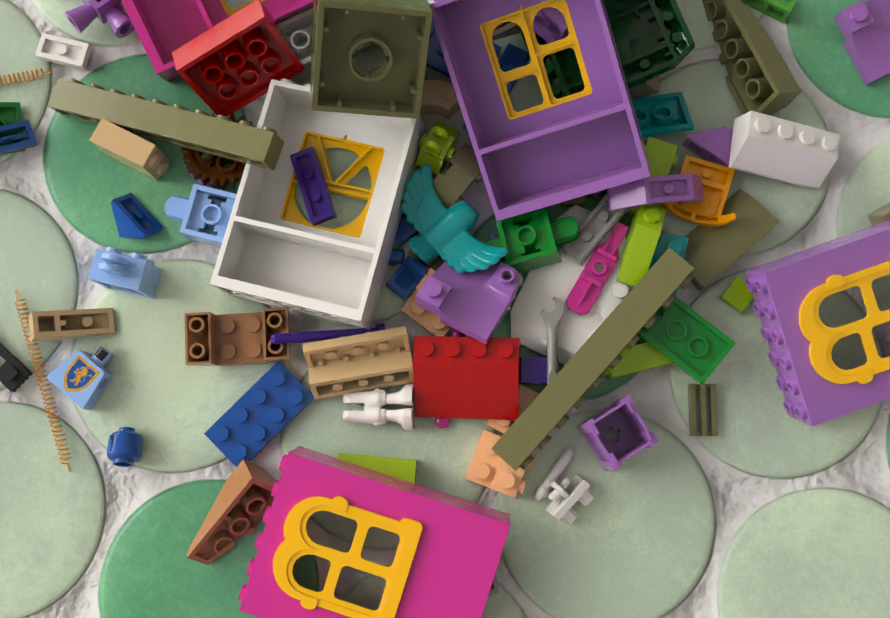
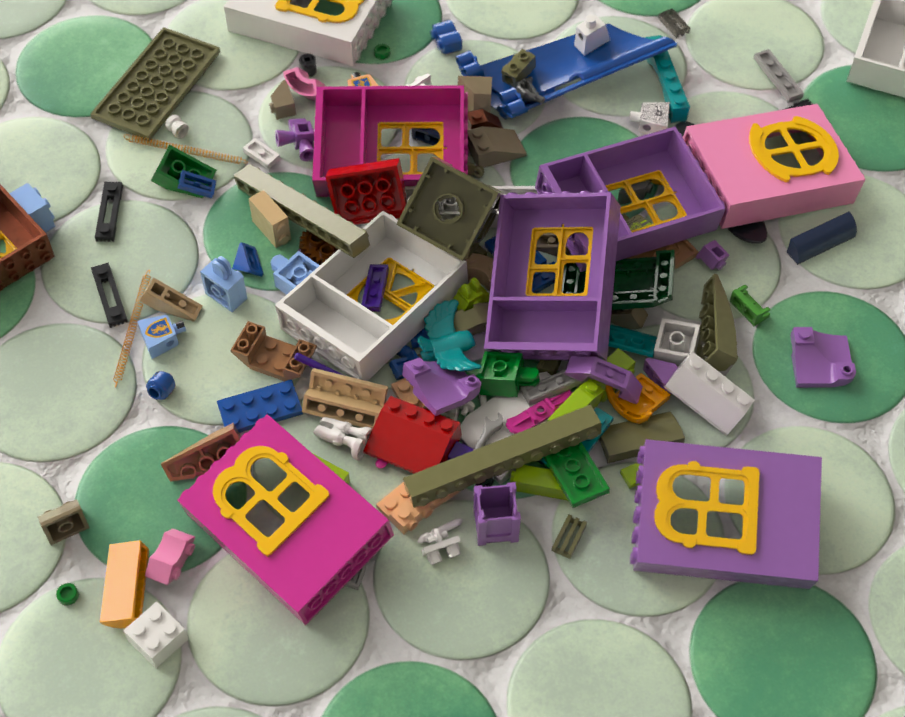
camera: 20 degrees right, 25 degrees down
none -> white brick [654,318,700,366]

